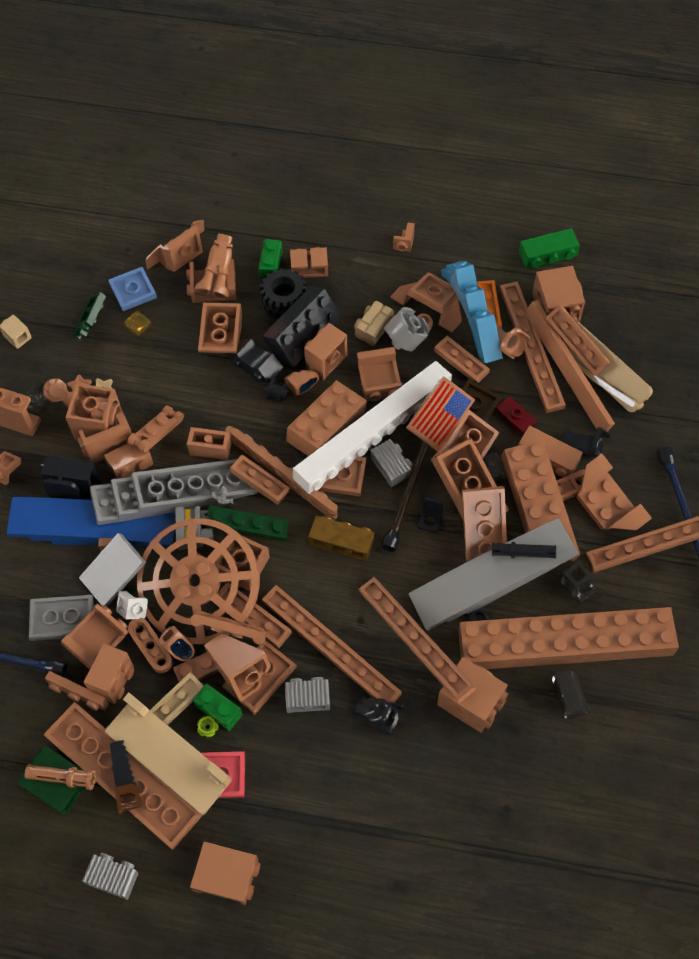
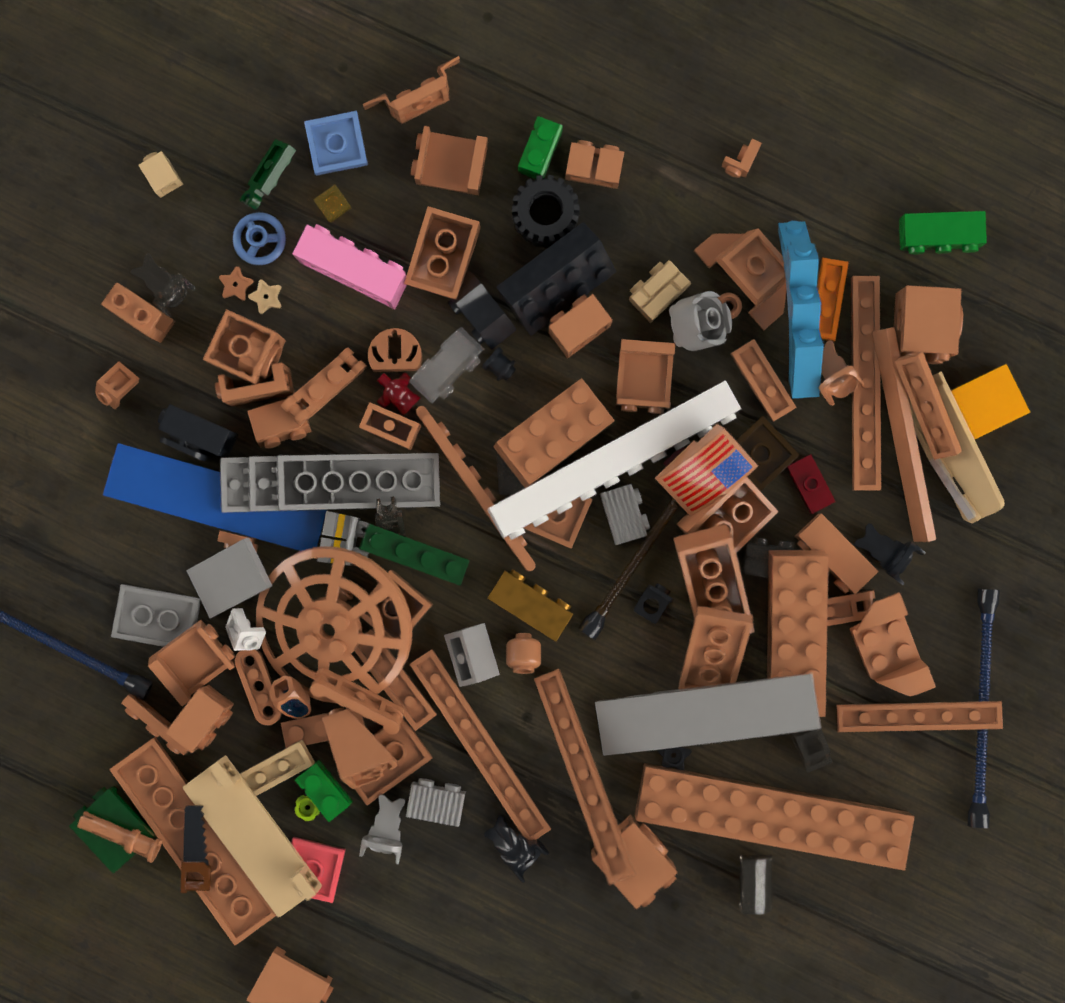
camera: 20 degrees right, 25 degrees up
nougat piece [43,378,73,408] -> none
light grey brick [82,853,138,900] -> none
nougat piece [194,234,233,300] -> none
nougat plate [229,455,290,505] -> none
nougat rock [285,369,319,395] -> none
black pin [492,542,556,559] -> none
none -> medium blue piece [233,212,286,265]
none -> bright pink brick [293,224,407,309]
none -> light grey hair [359,794,405,864]
none -> nougat piece [368,328,422,372]
none -> dark red piece [377,372,421,416]
none -> clear brick [409,327,484,403]
none -> light grey brick [444,623,500,687]
none -> nougat head [506,633,541,674]
none -> light orange brick [951,364,1030,439]

